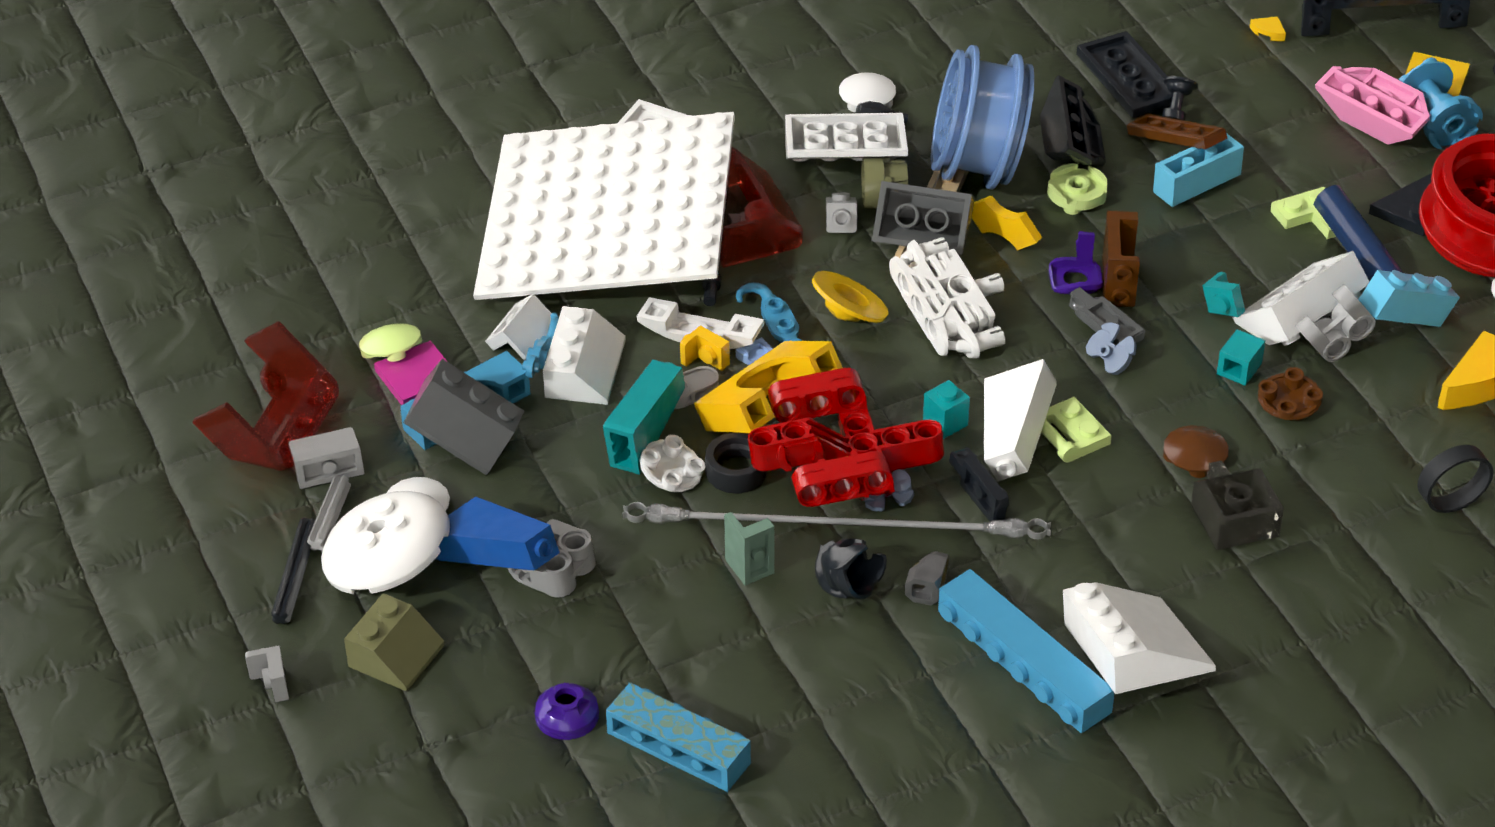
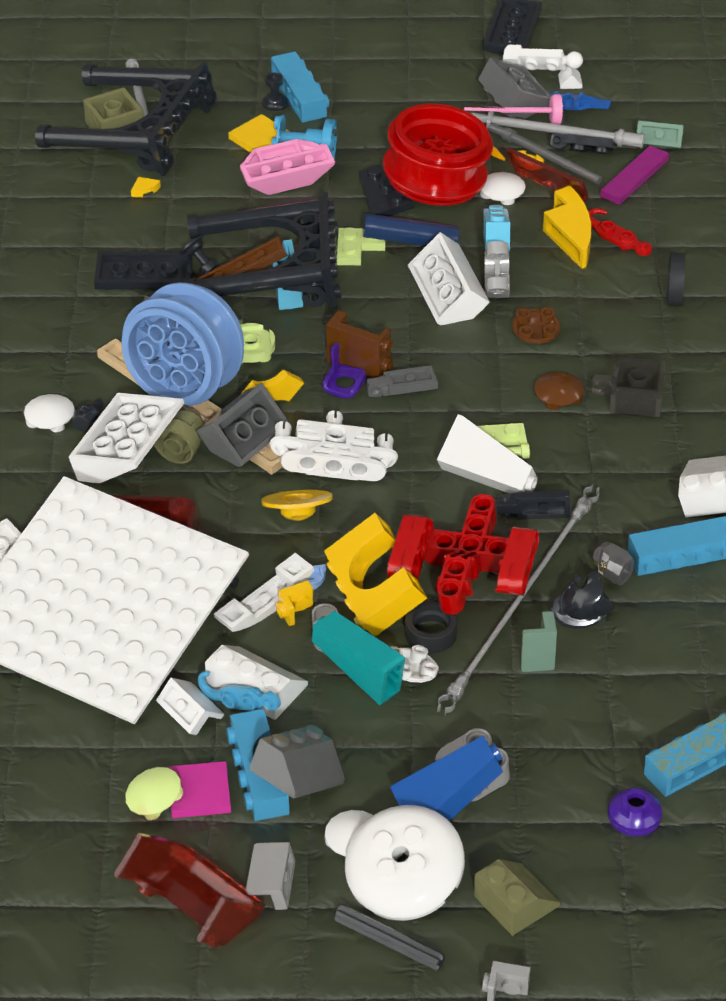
camera: 65 degrees left, 0 degrees up
light grey axle [307,475,351,551] -> none
dark azure piece [736,282,803,343] -> none
light grey bracket [826,192,857,233] -> none
teal brick [923,380,970,439] -> none
piece [1086,322,1137,375] -> none
teal bracket [1202,272,1245,317] -> none
teal brick [1217,329,1266,386] -> none
none -> black arch [184,192,342,309]

